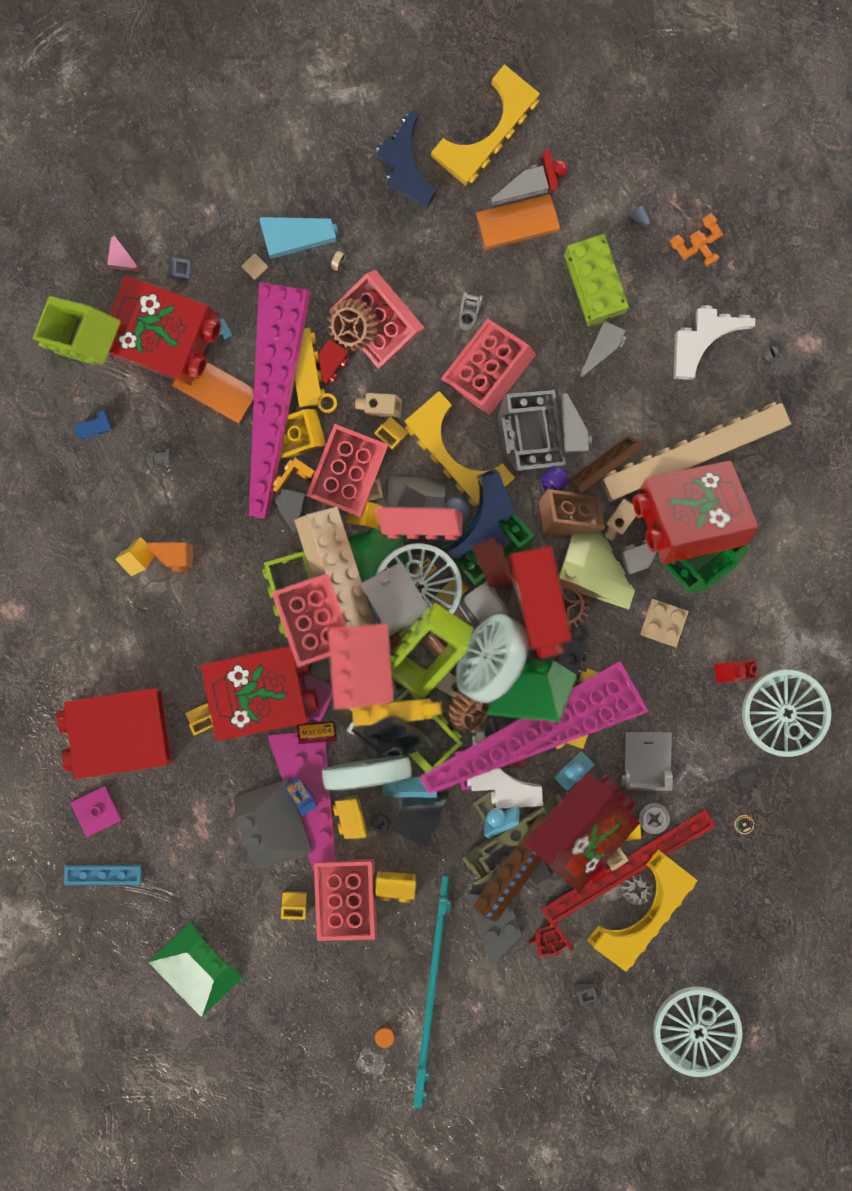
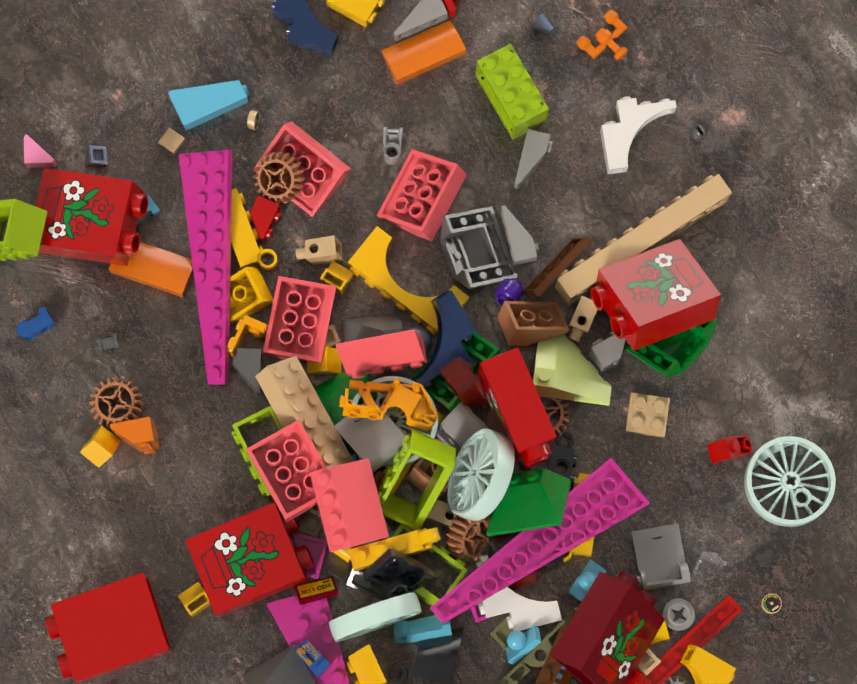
camera: 10 degrees left, 10 degrees down
none -> nougat gear [89,377,143,429]
none -> light orange piece [339,378,437,431]

